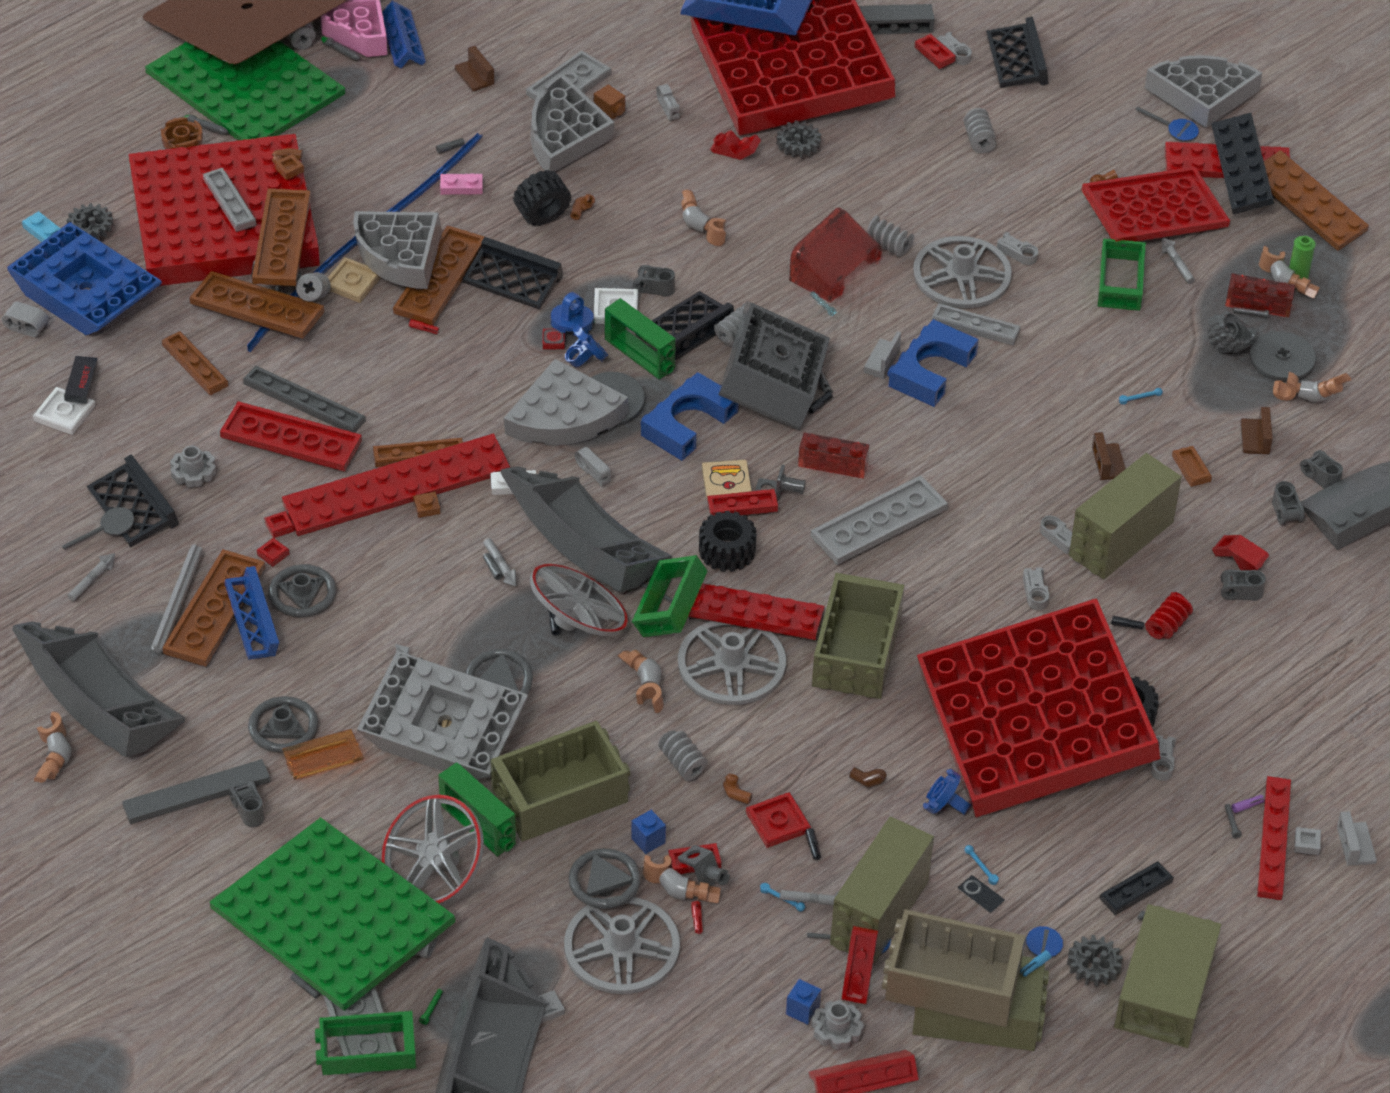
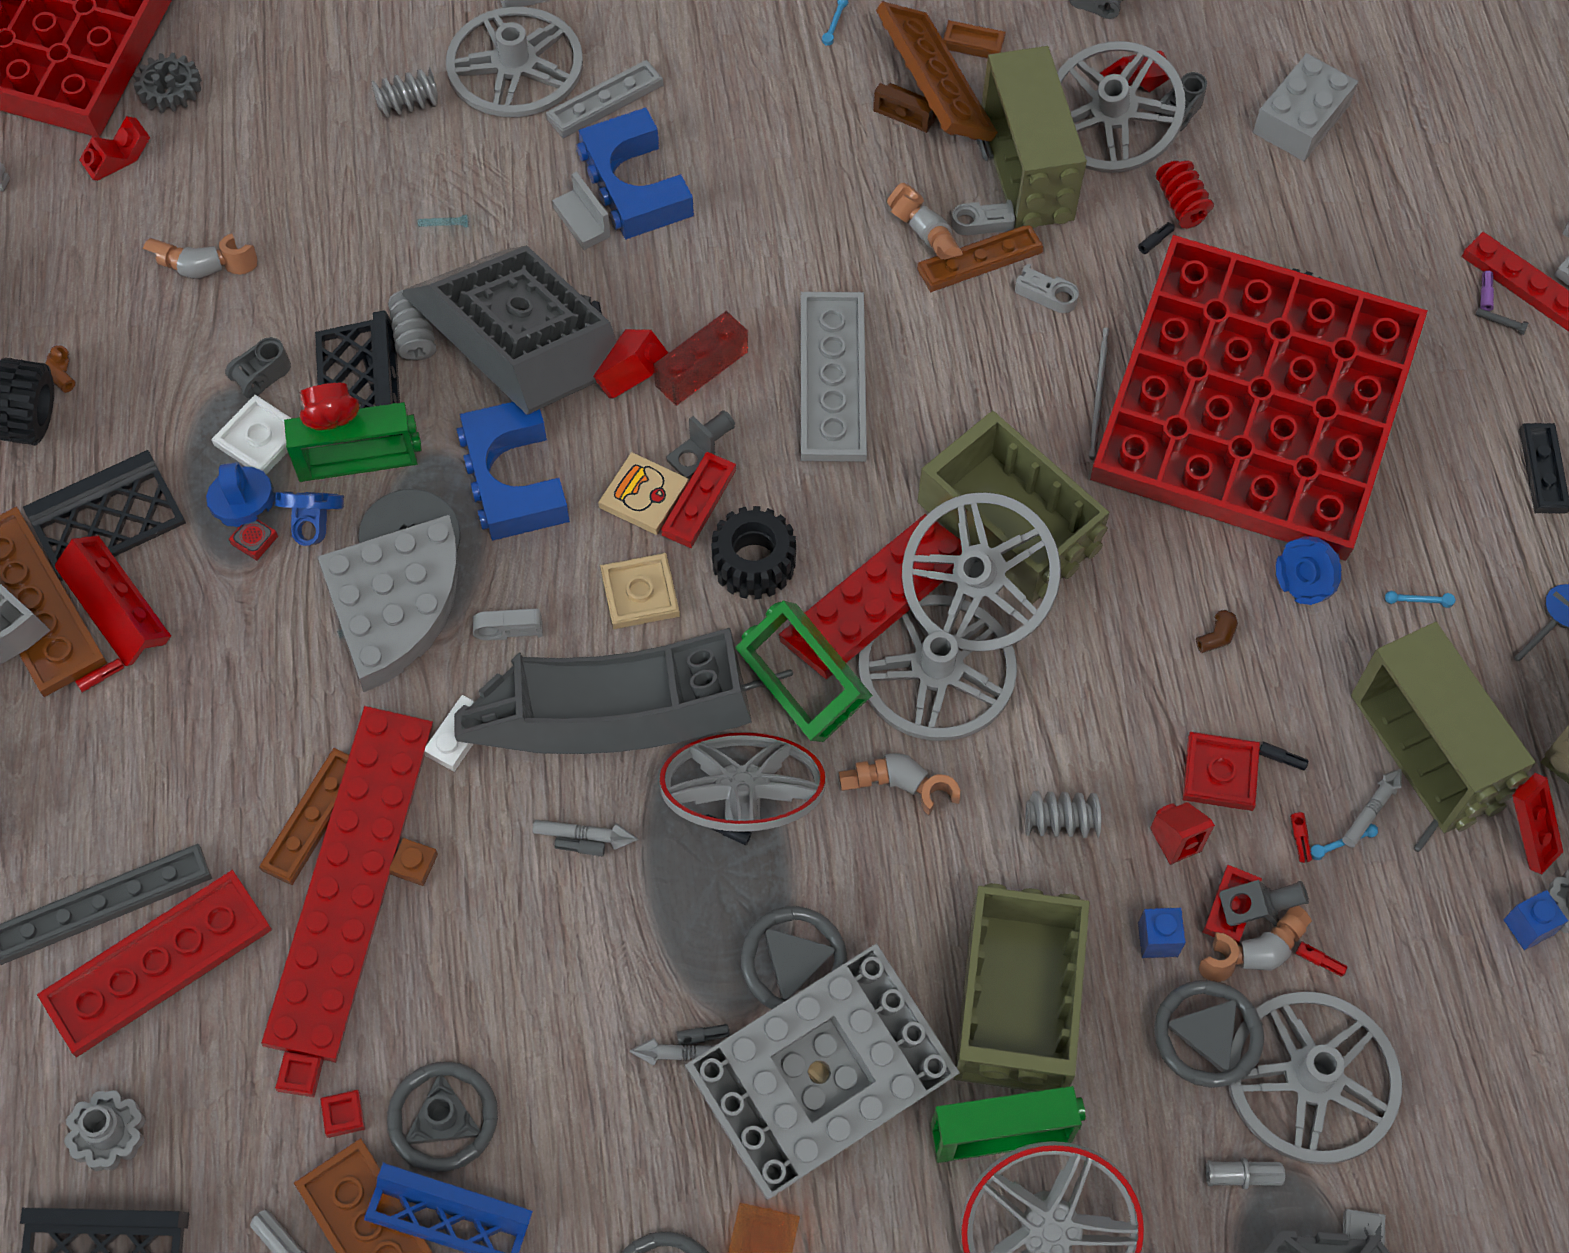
camera: 55 degrees left, 15 degrees up
dark orange arm [723,774,752,805] -> none
clear red windscreen [789,207,882,303] -> none
black sticker [958,875,1005,913] -> none
none -> red panel [55,536,171,666]
none -> red piece [299,383,359,431]
none -> red slope [594,329,668,398]
none -> tan tile [600,553,680,629]
none -> dark orange plate [876,1,998,142]
none -> nougat piece [887,183,963,259]
none -> light grey wheel [902,493,1061,652]
none -> dark orange tile [917,225,1044,293]
none -> light grey wheel [1057,41,1185,173]
none -> red slope [1150,802,1215,865]
none -> light grey axle [1206,1158,1285,1189]
none -> light grey brick [1253,53,1359,161]
none -> red pin [1290,812,1312,863]

